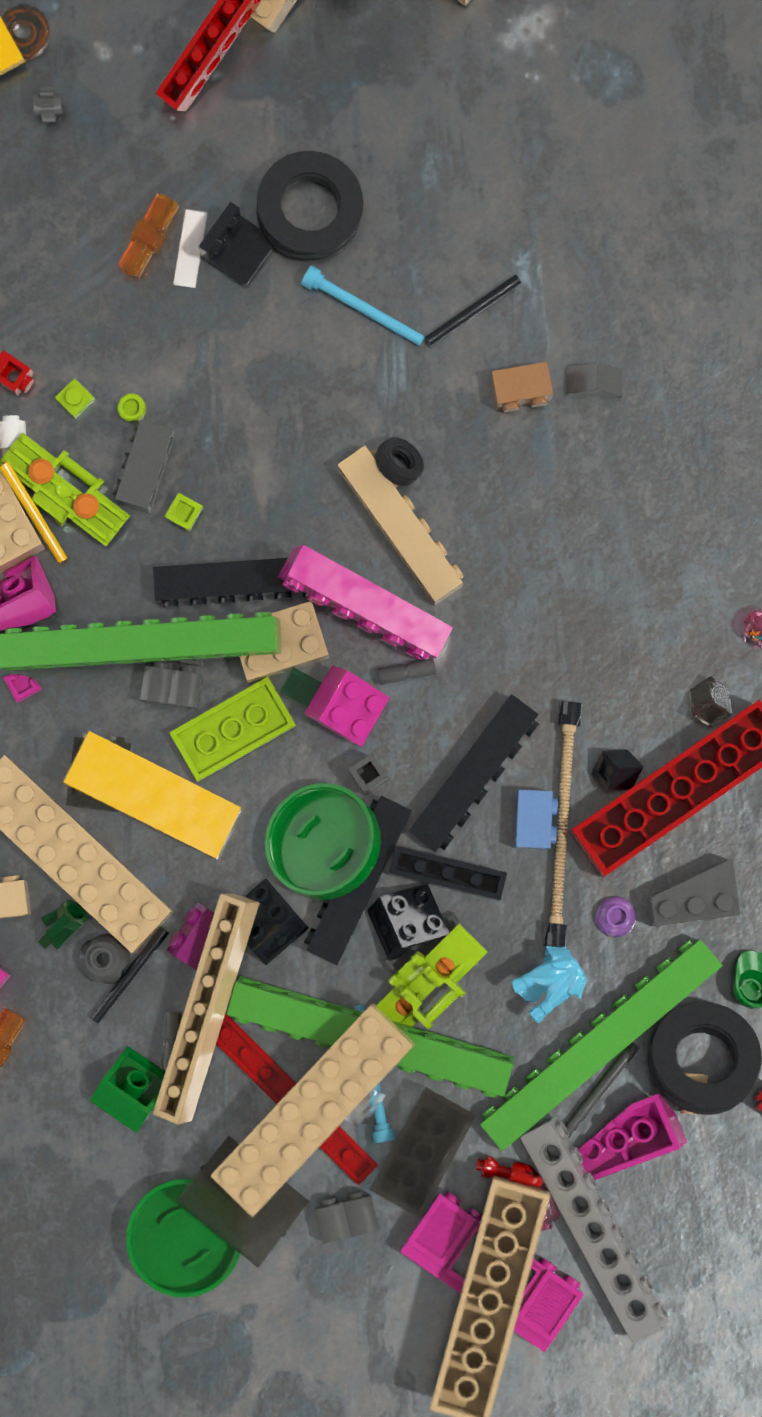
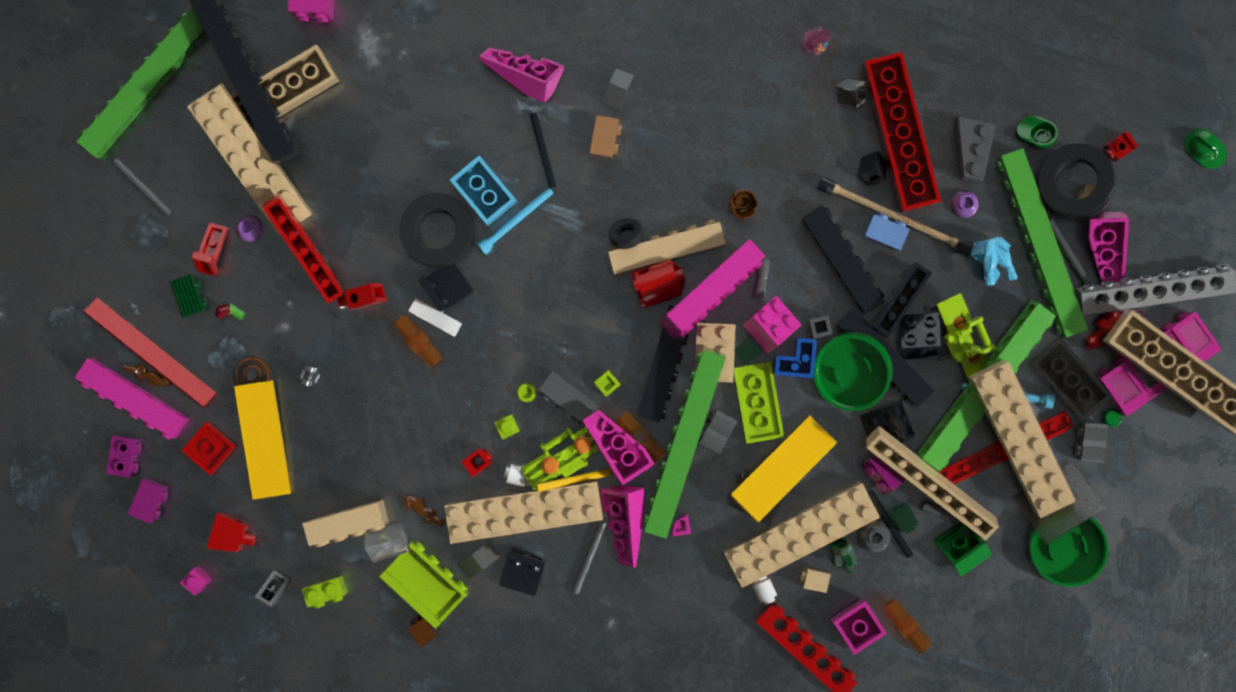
camera: 65 degrees left, 5 degrees up
none -> red torso [337,283,387,310]
none -> medium azure brick [450,156,517,226]
none -> dark pink wedge [479,48,565,103]
none -> dark pink wedge [582,410,654,485]
none -> clear orange piece [615,411,666,464]
none -> red cylinder [630,259,686,308]
none -> reddish brown hair [729,189,758,219]
none -> blue brick [773,338,817,378]
none -> clear green brick [888,502,919,534]
none -> green piece [1102,408,1122,427]

